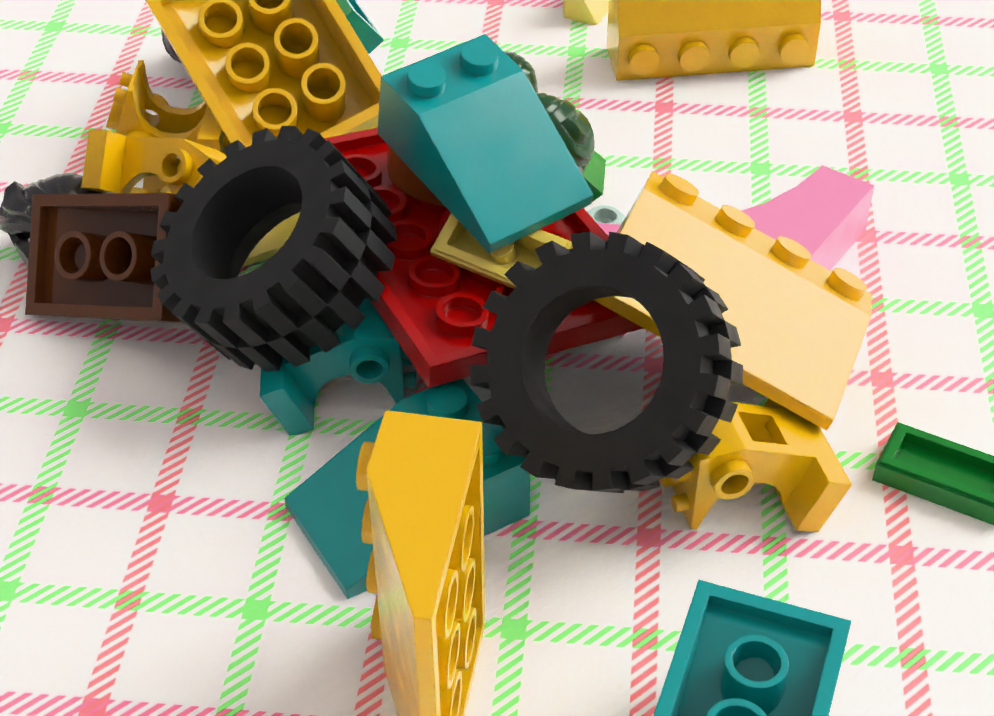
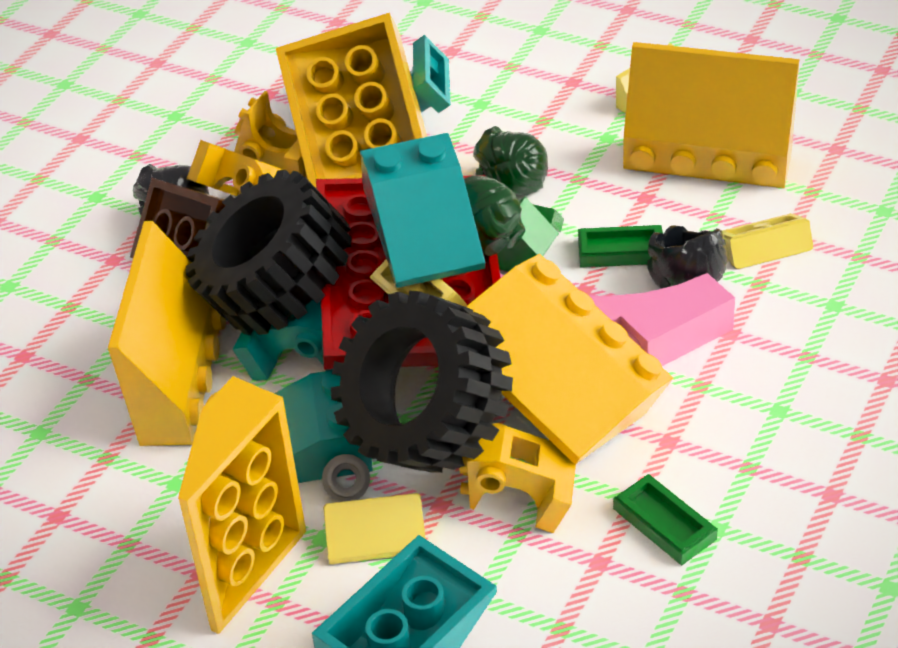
camera: 25 degrees right, 0 degrees up
none -> yellow slope [108,221,226,446]
none -> light grey plate [322,454,370,502]
none -> light yellow slope [323,493,426,565]
none -> green tile [578,225,663,268]
none -> black hair [647,225,728,289]
none -> light yellow slope [722,213,813,269]

